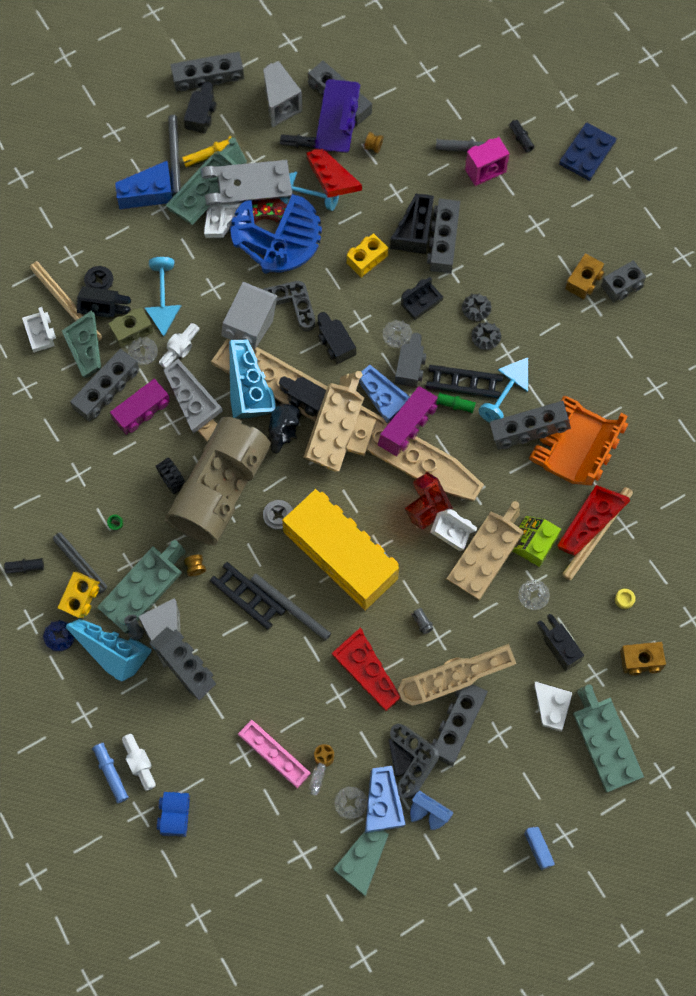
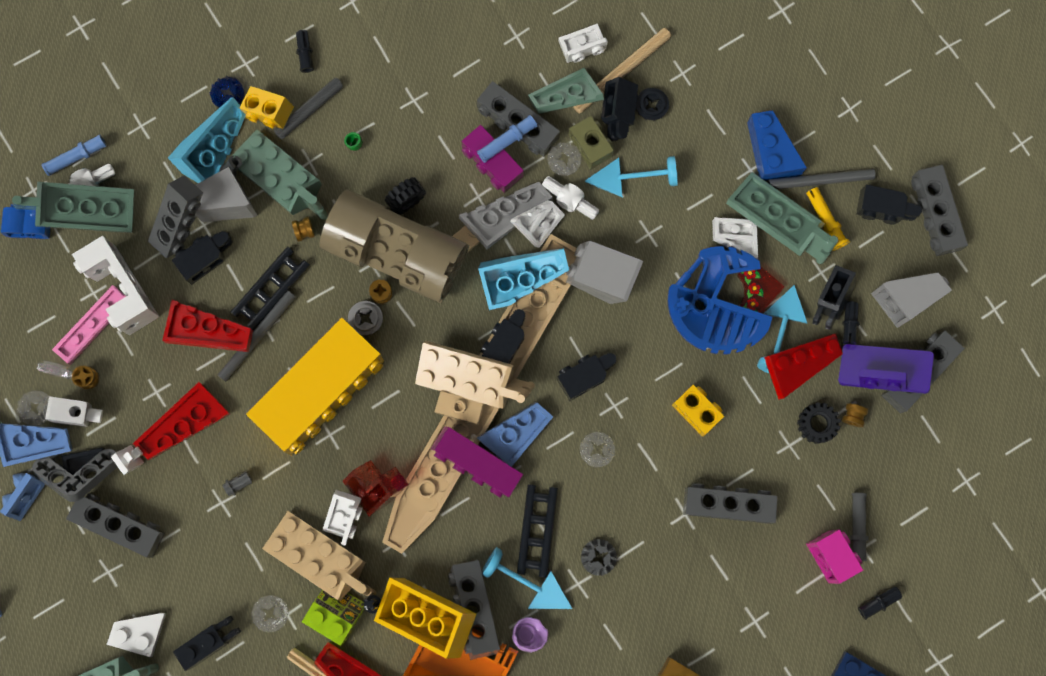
camera: 85 degrees right, 10 degrees up
light grey hinge [201,160,292,205] -> none
dark grey beam [262,281,315,332] -> none
black piece [268,404,301,454] -> none
black wedge [390,193,434,254] -> none
dark grey hinge [395,333,427,388] -> none
tan piece [398,644,516,706] -> none
black bracket [401,277,443,320] -> none
green pin [436,392,476,414] -> none
dark grey gear [462,293,491,321] -> none
none -> sand green hinge [12,182,134,233]
none -> white torso [45,396,103,427]
none -> white plate [72,236,159,336]
none -> white tile [111,445,144,475]
none -> red wing [162,300,253,352]
none -> black hinge [172,231,233,285]
none -> black axle [363,595,381,614]
none -> pearl gold wheel [369,279,392,304]
none -> yellow brick [374,578,476,659]
none -> medium blue pin [477,115,537,163]
none -> white wing [510,200,564,248]
none -> lavender hair [512,617,548,653]
none -> black tyre [797,403,841,444]
none -> black hinge [812,265,856,330]

